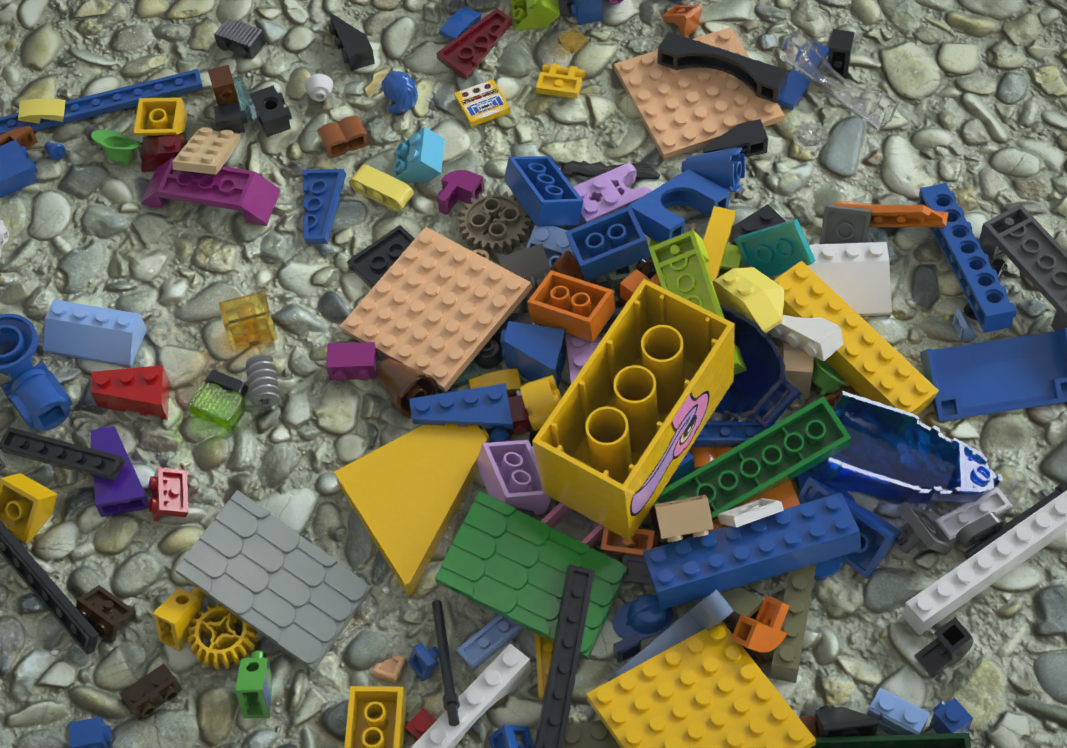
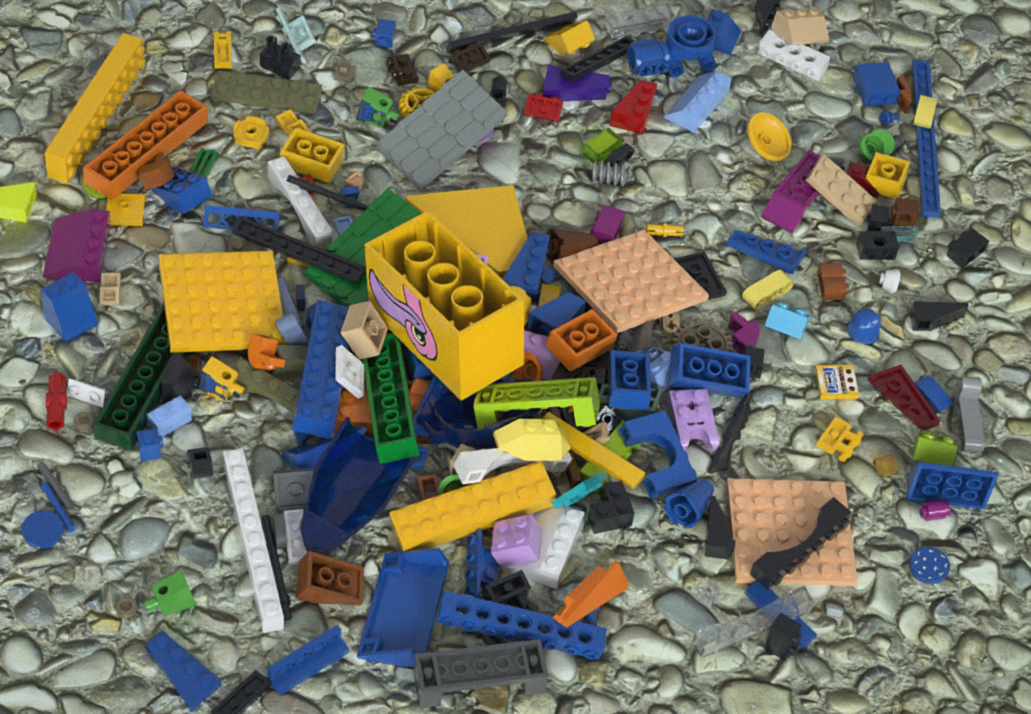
camera: 100 degrees right, 5 degrees down
clear yellow brick [219,291,278,351] -> none
orange slope [662,5,702,37] -> none
dark grey tile [820,204,872,244] -> none
none -> yellow torso [198,356,245,401]
none -> dark orange slope [295,551,364,605]
none -> blue bracket [464,528,498,598]
none -> black brick [482,570,535,611]
none -> black piece [490,76,507,122]
none -> lavender brick [491,514,541,568]
none -> yellow pin [645,223,684,237]
none -> black brick [744,346,765,378]
none -> yellow dish [747,112,792,161]

